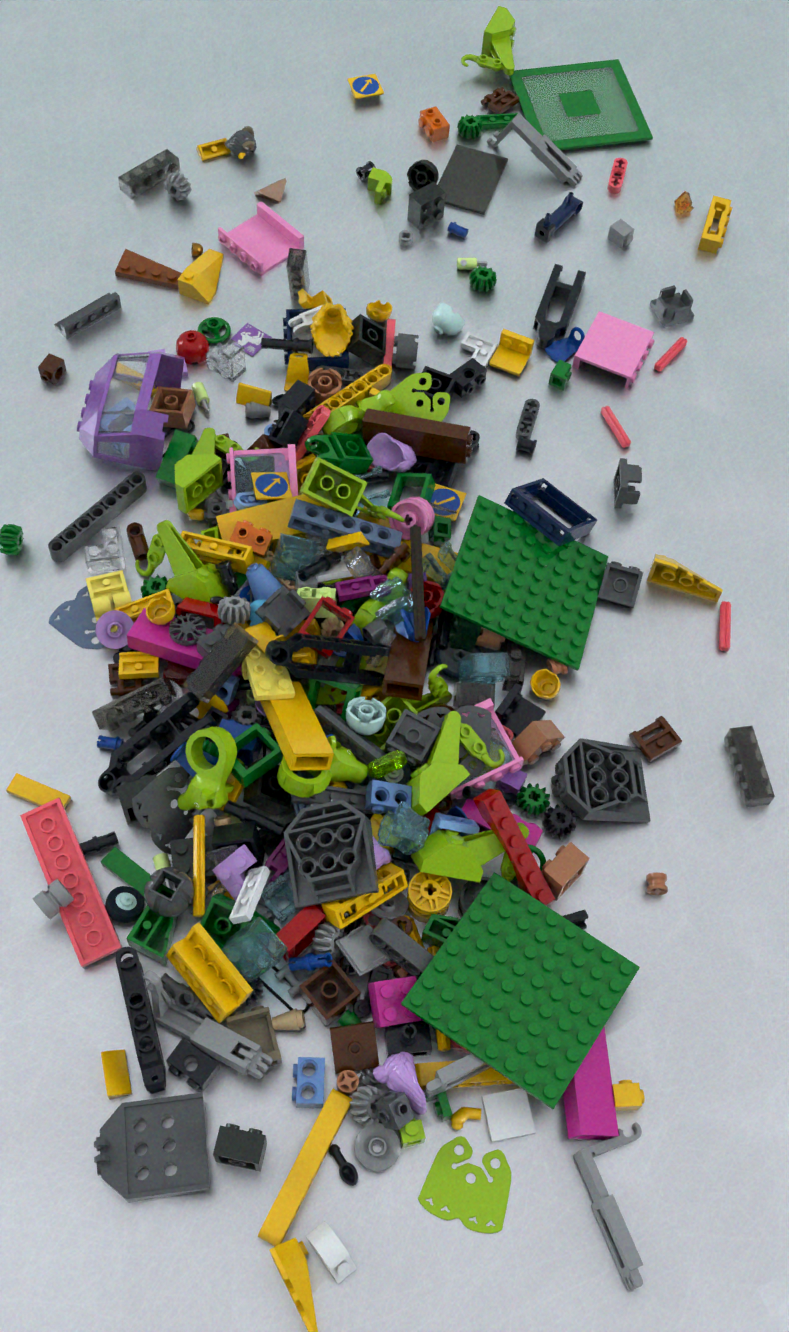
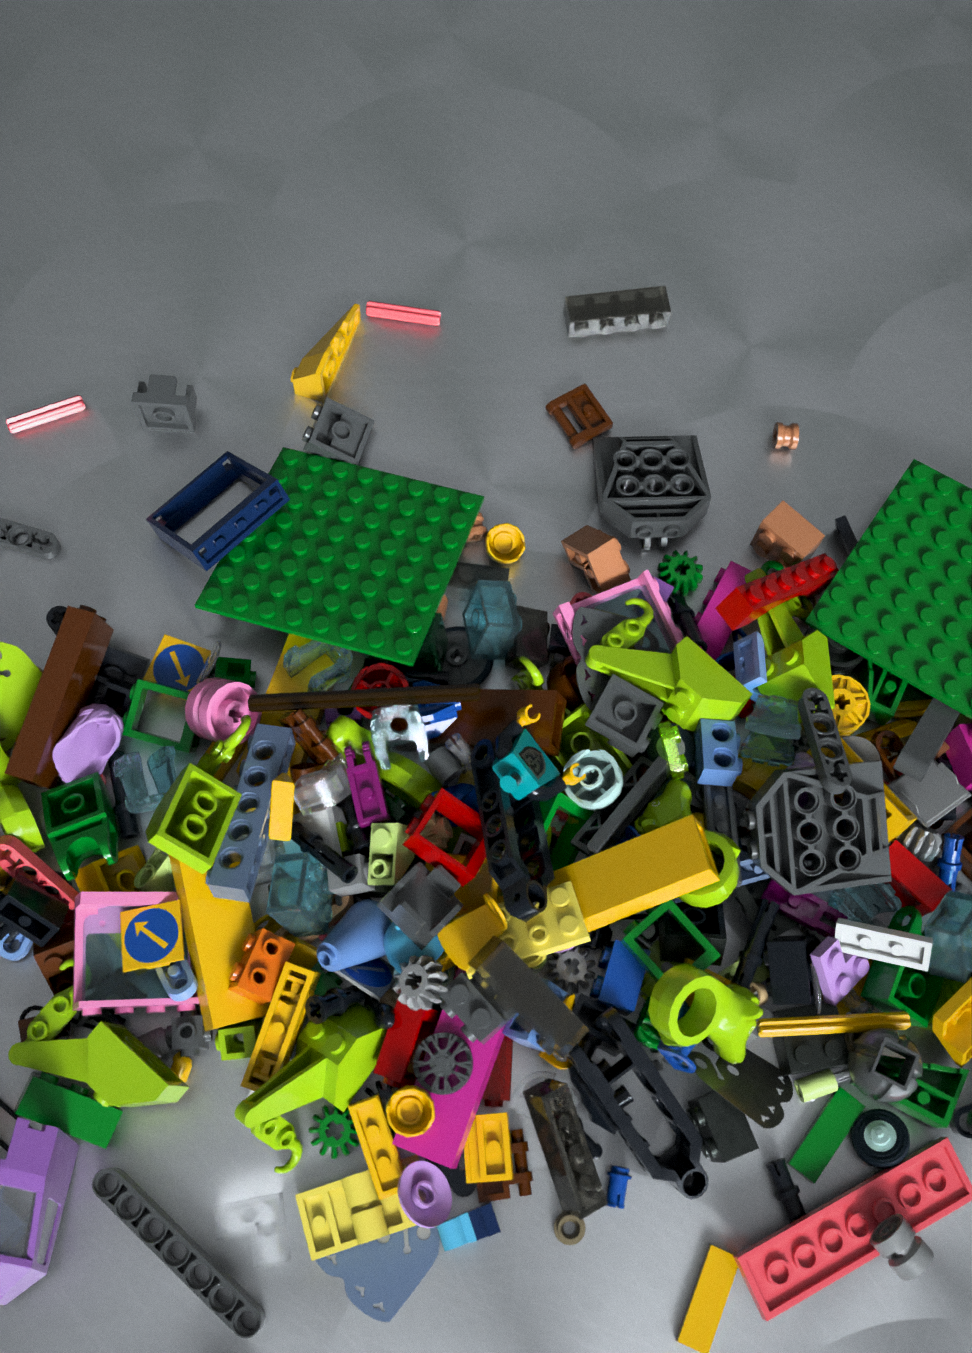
camera: 90 degrees left, 10 degrees up
reddish brown piece [126,522,149,562] -> none
black bracket [495,683,546,737] -> none
black bush [516,435,537,455] -> none
black gear [542,804,577,840] -> none
none -> leg [437,1202,501,1251]
none -> torso [492,704,586,802]
none -> dark tan plate [553,1211,586,1245]
none -> dark grey beam [797,688,852,794]

